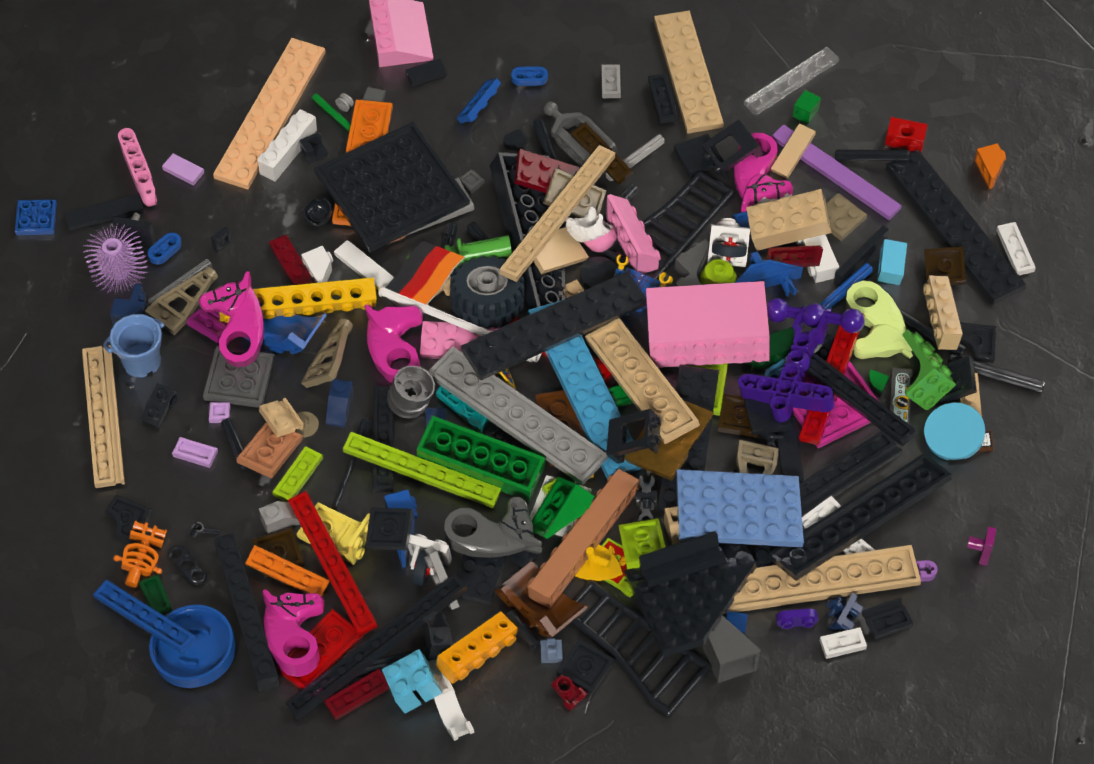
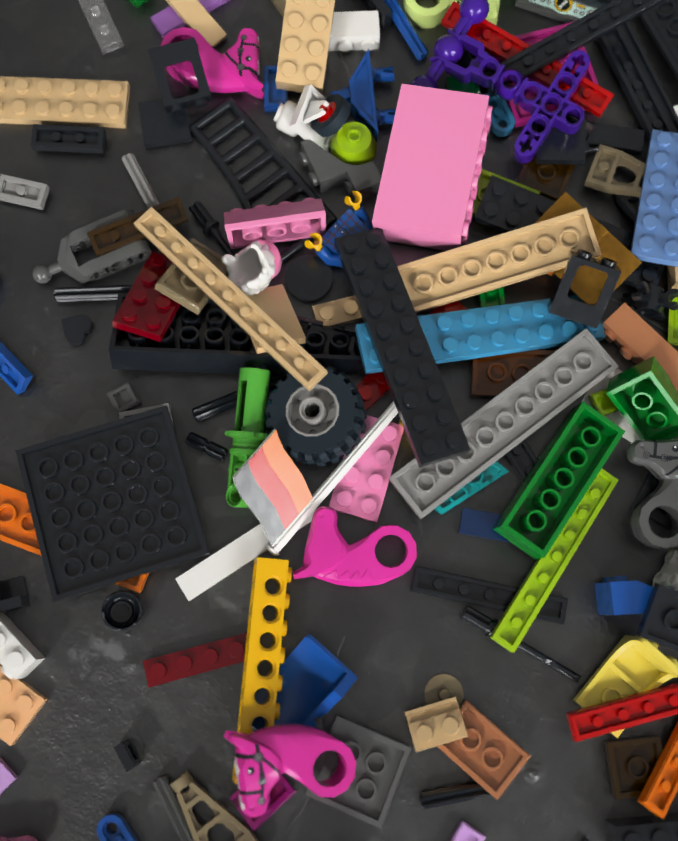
camera: 80 degrees left, 20 degrees up
lavender tile [209,402,231,423] -> none
light grey slope [259,501,300,535] -> none
lime plate [273,446,323,502] -> none
white slope [301,246,333,283] -> none
dark tan plate [301,319,353,388] -> none
dark blue slope [325,379,354,428] -> none
flat silver wheel [387,365,435,419] -> none
dark red plate [766,245,823,267] -> none
green tile [869,370,889,395] -> none

